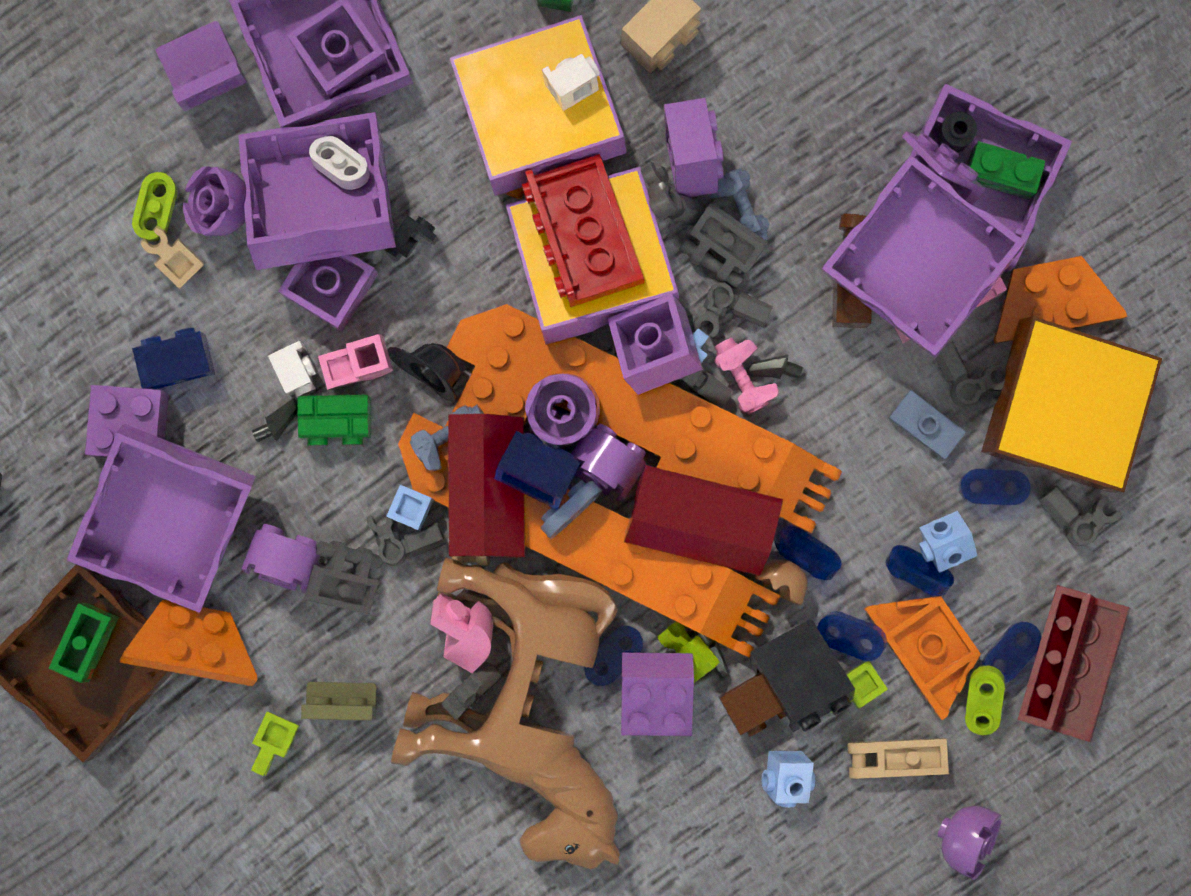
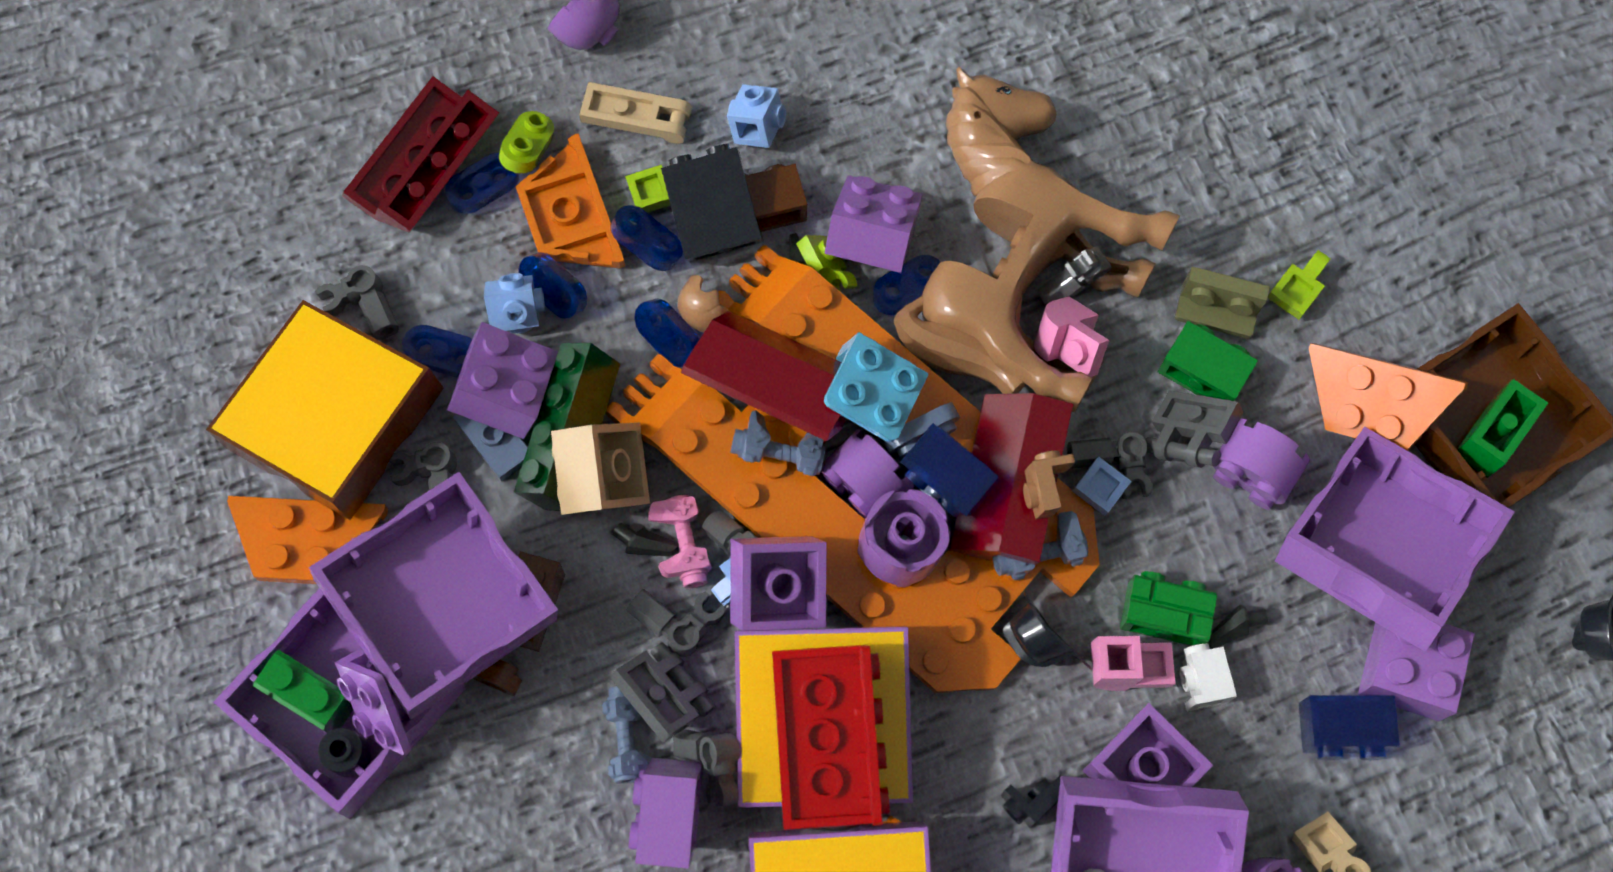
camera: 170 degrees left, 15 degrees down
none -> medium lavender brick [447,322,558,439]
none -> dark green brick [514,343,621,511]
none -> tan brick [551,422,650,515]
none -> sand blue piece [730,410,825,476]
none -> medium azure bracket [824,332,929,442]
none -> medium nougat bracket [1023,450,1075,520]
none -> green brick [1157,321,1258,401]

